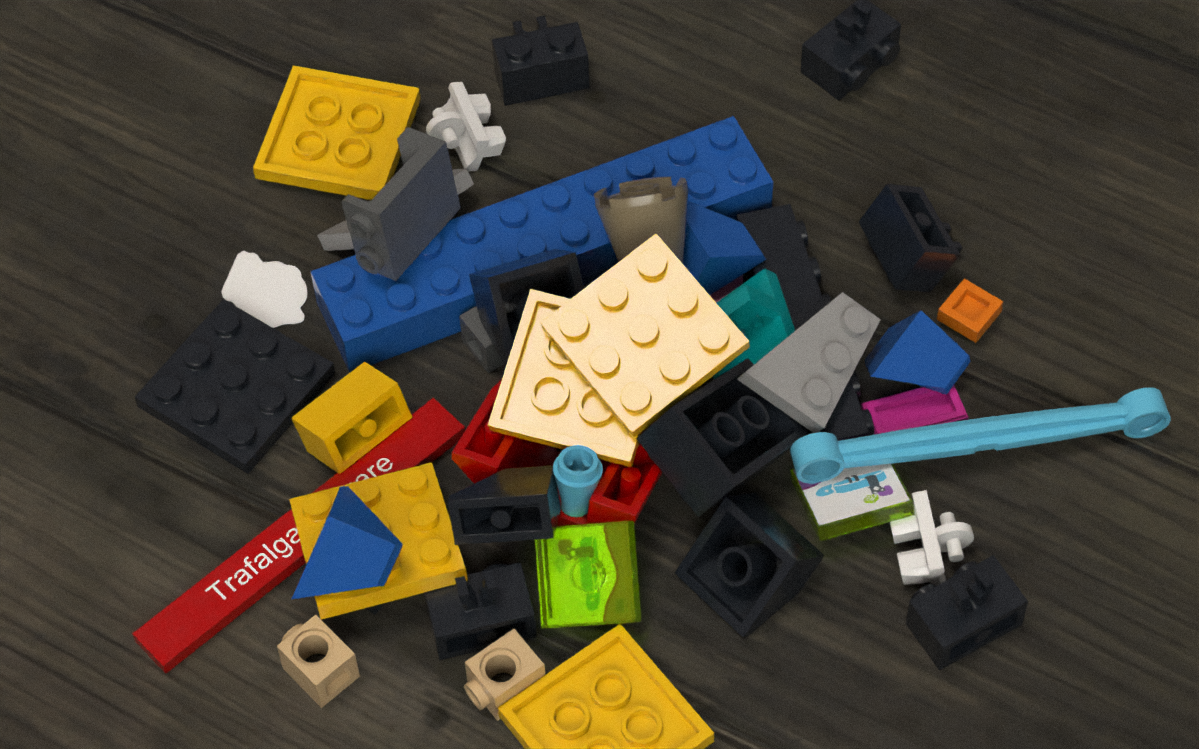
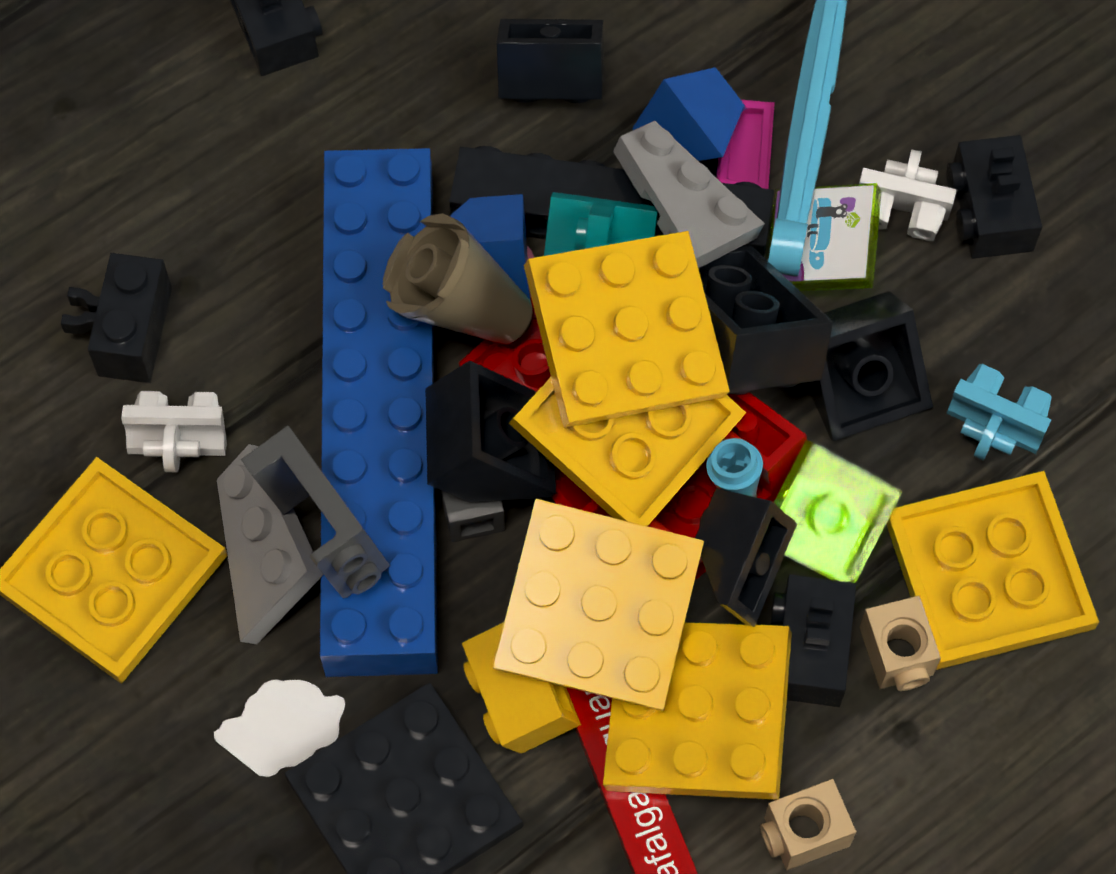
camera: 70 degrees left, 10 degrees up
blue slope [291,486,403,600] -> none
orange plate [937,278,1004,343] -> none
none -> yellow plate [493,499,704,711]
none -> medium azure hips [946,364,1052,461]

